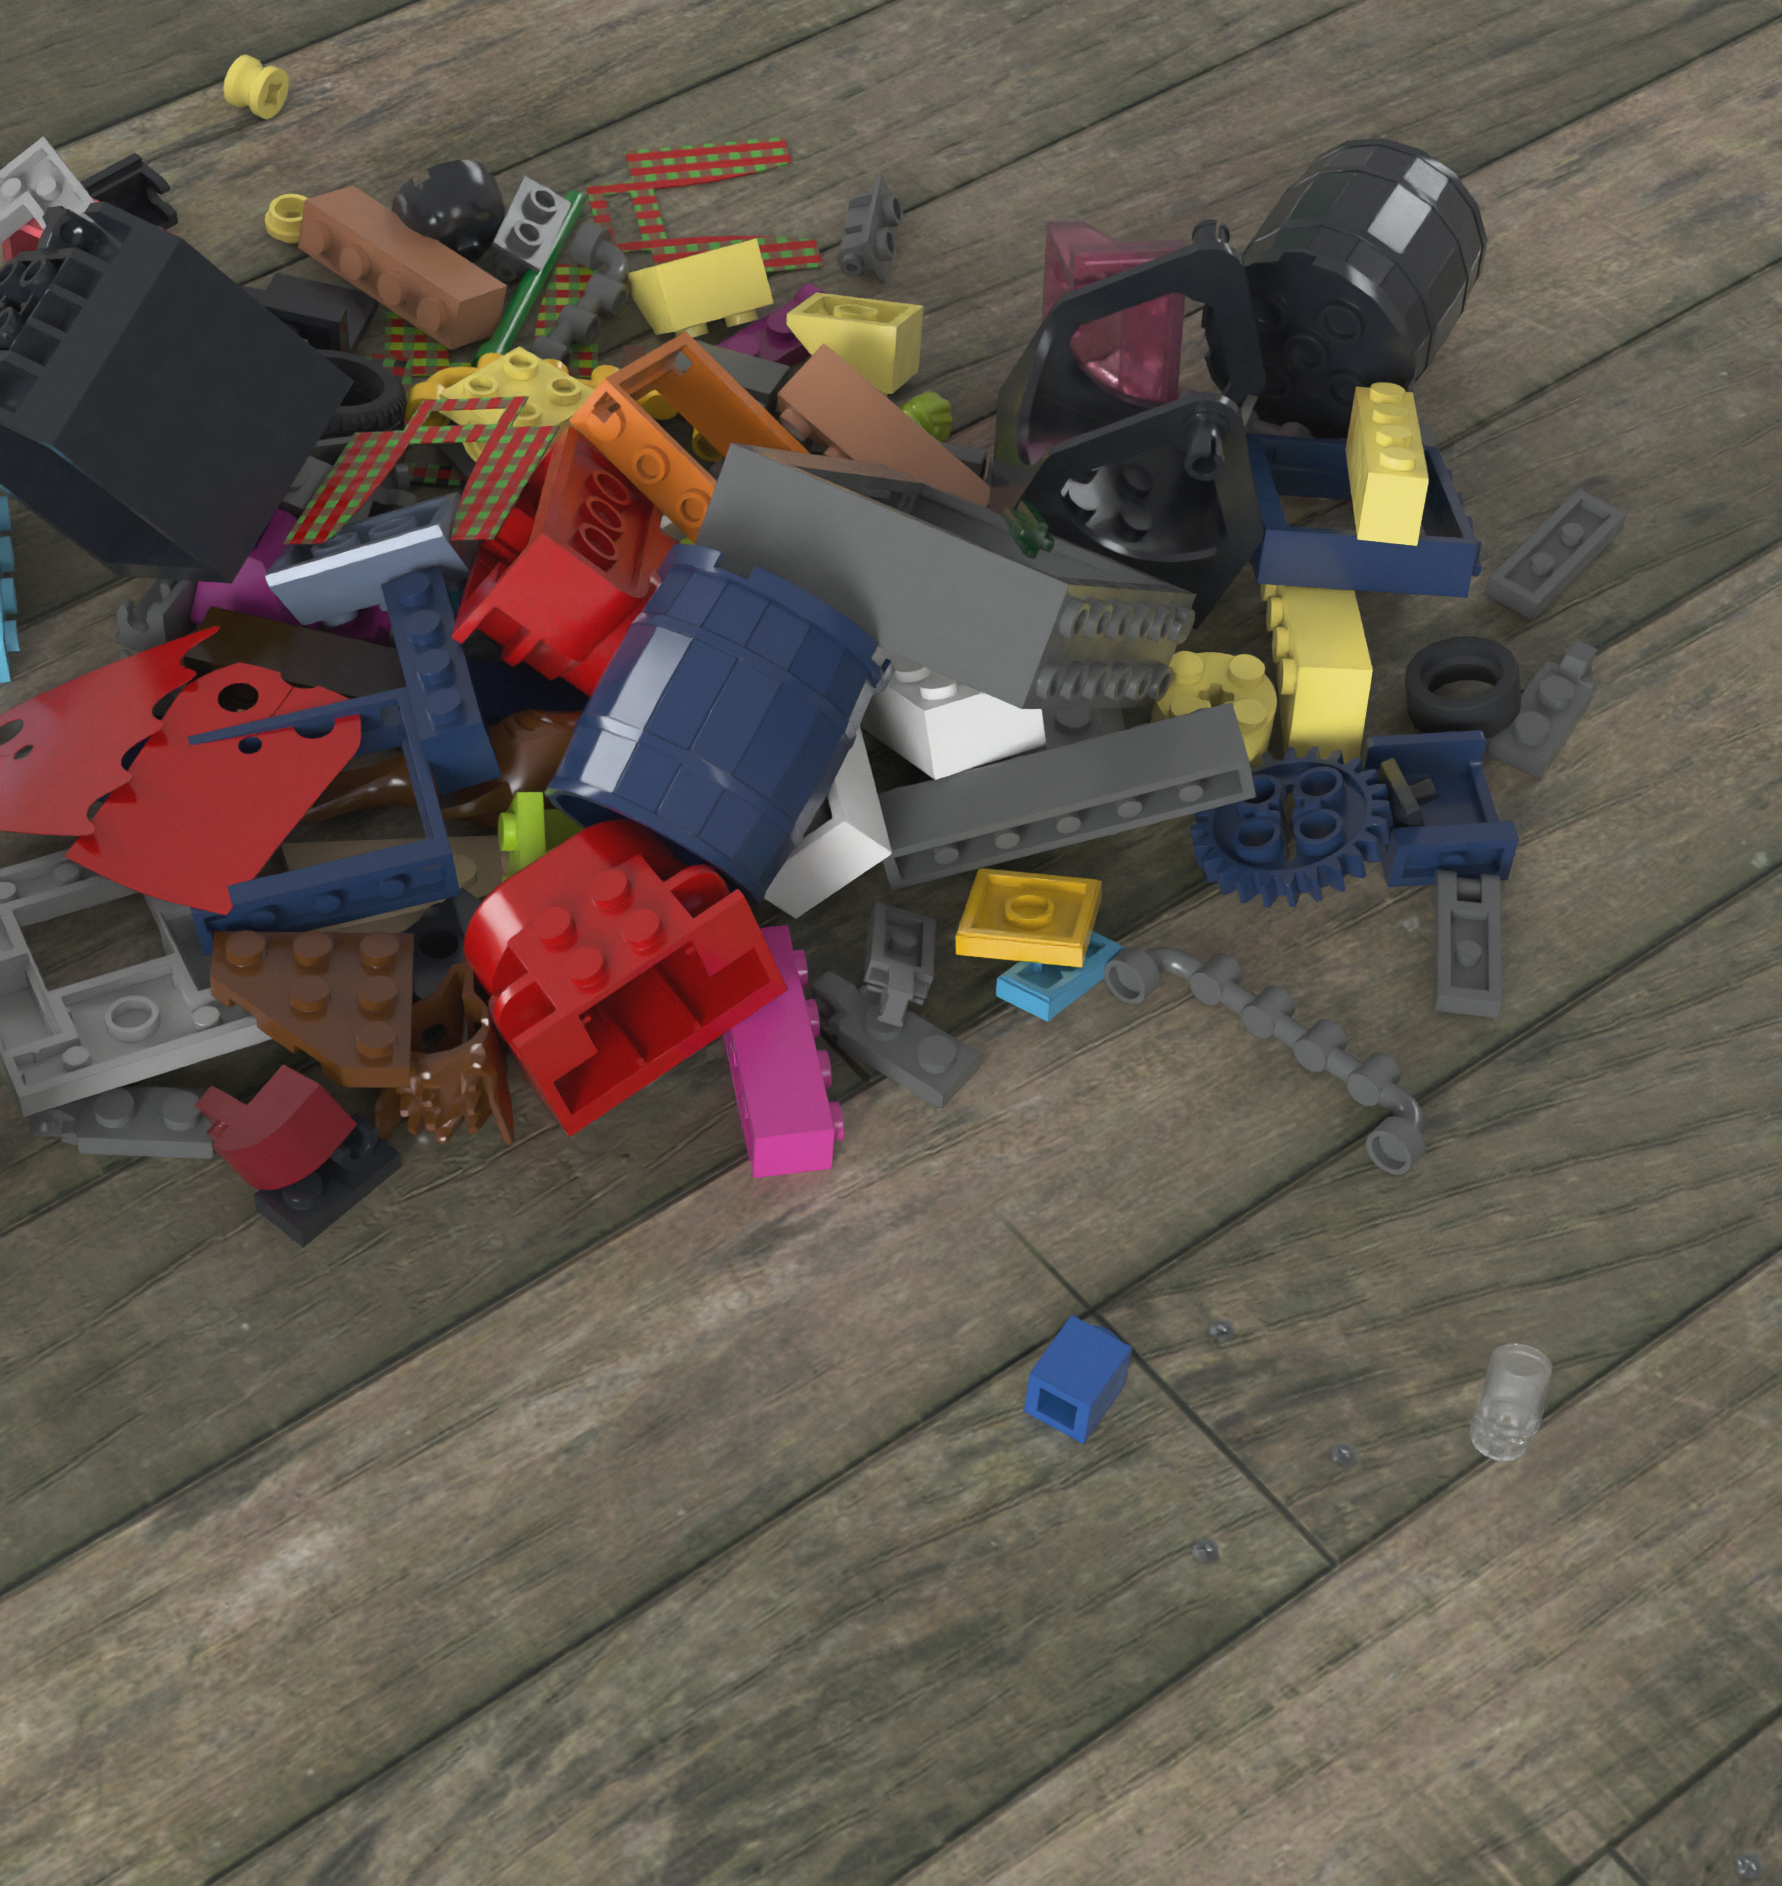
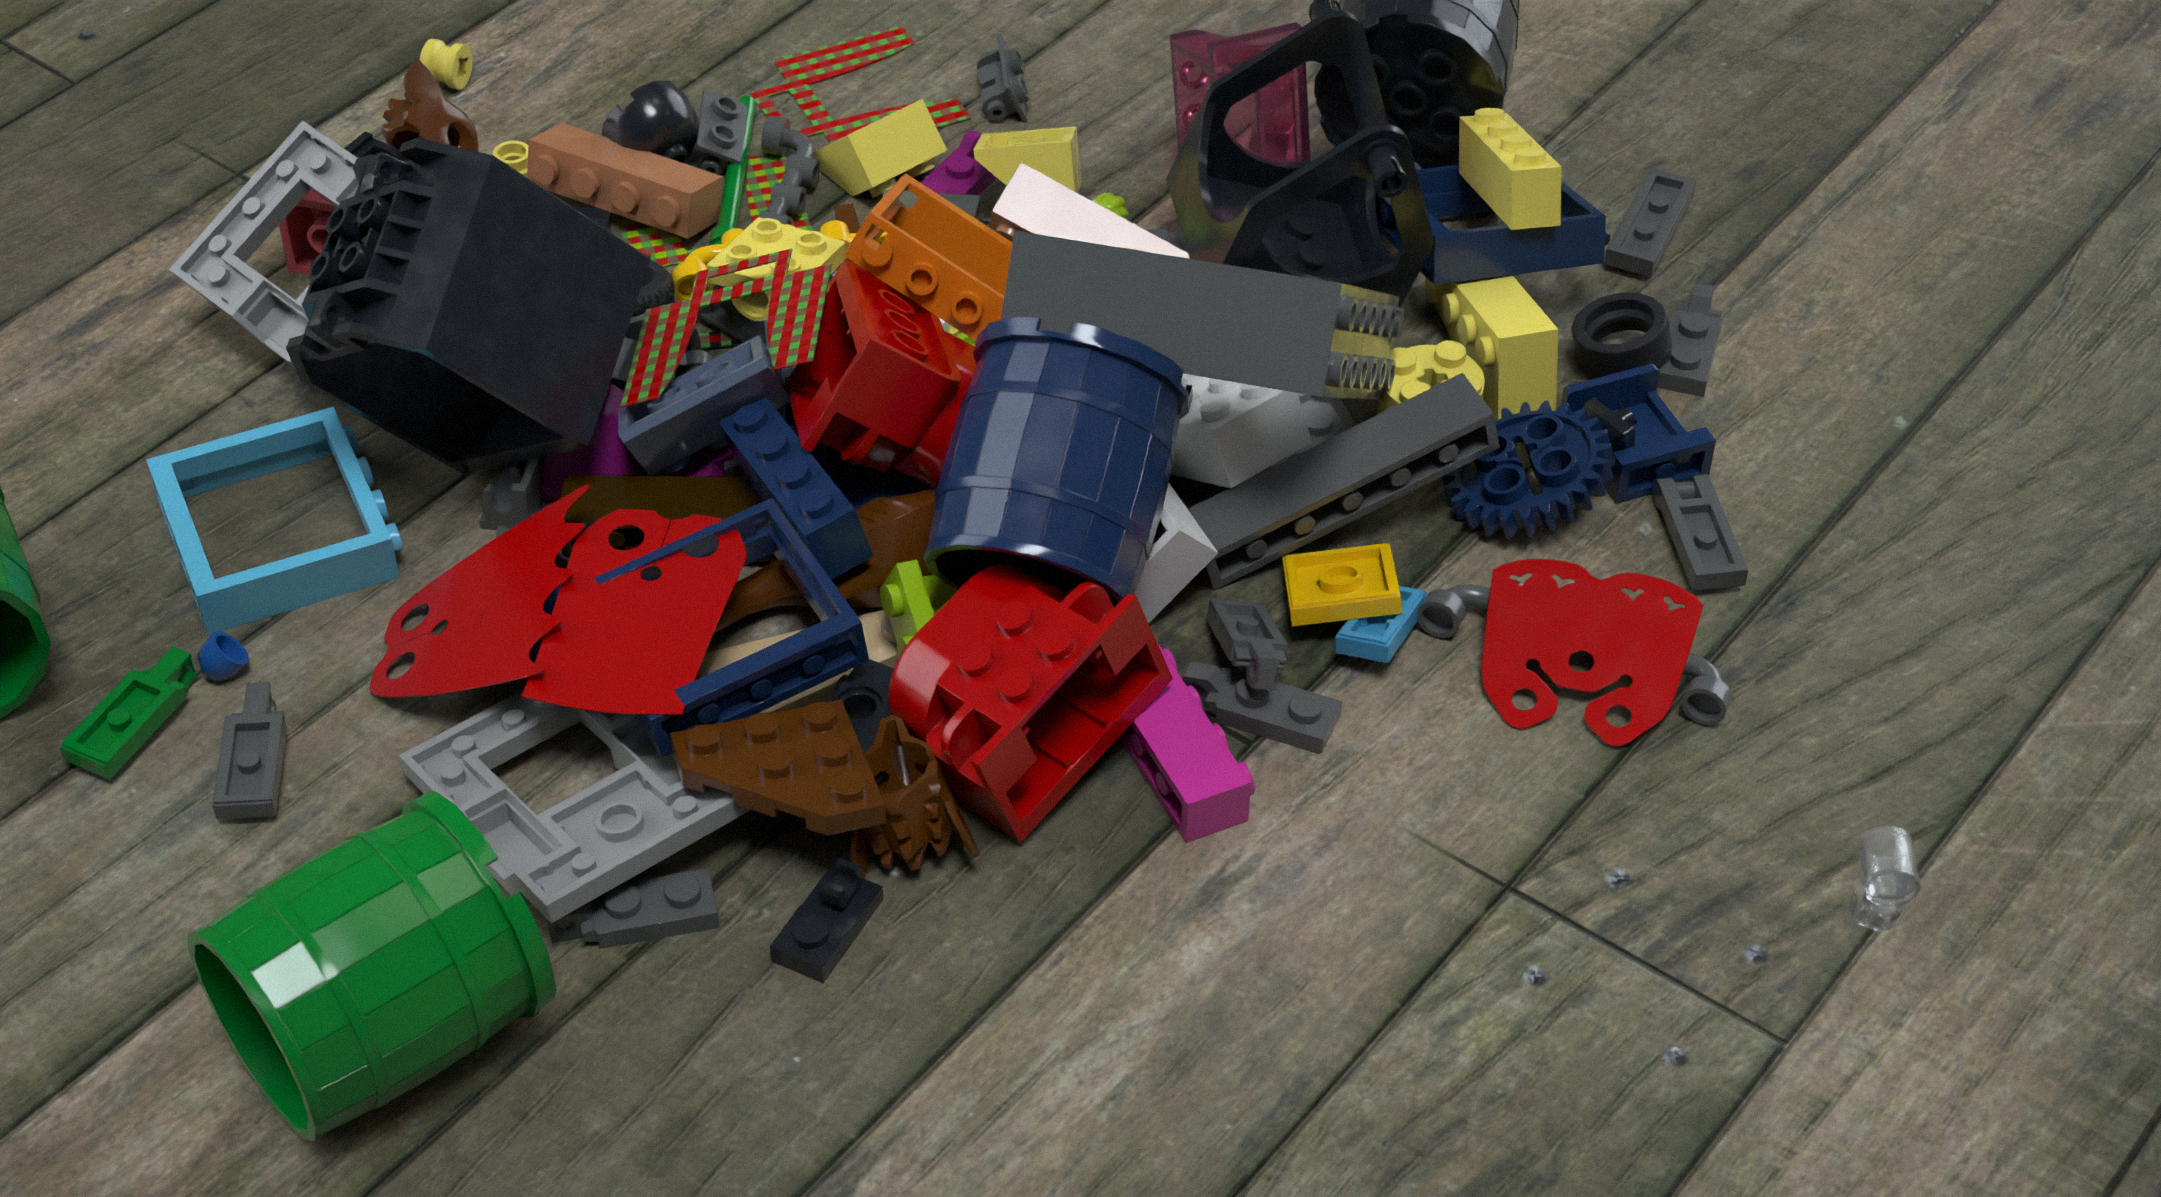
camera: 10 degrees left, 5 degrees down
dark red brick [194,1064,357,1190] -> none
dark green axle [1002,500,1055,559] -> none
blue brick [1024,1315,1132,1444] -> none
none -> reddish brown piece [382,58,479,162]
none -> red piece [1481,559,1704,746]

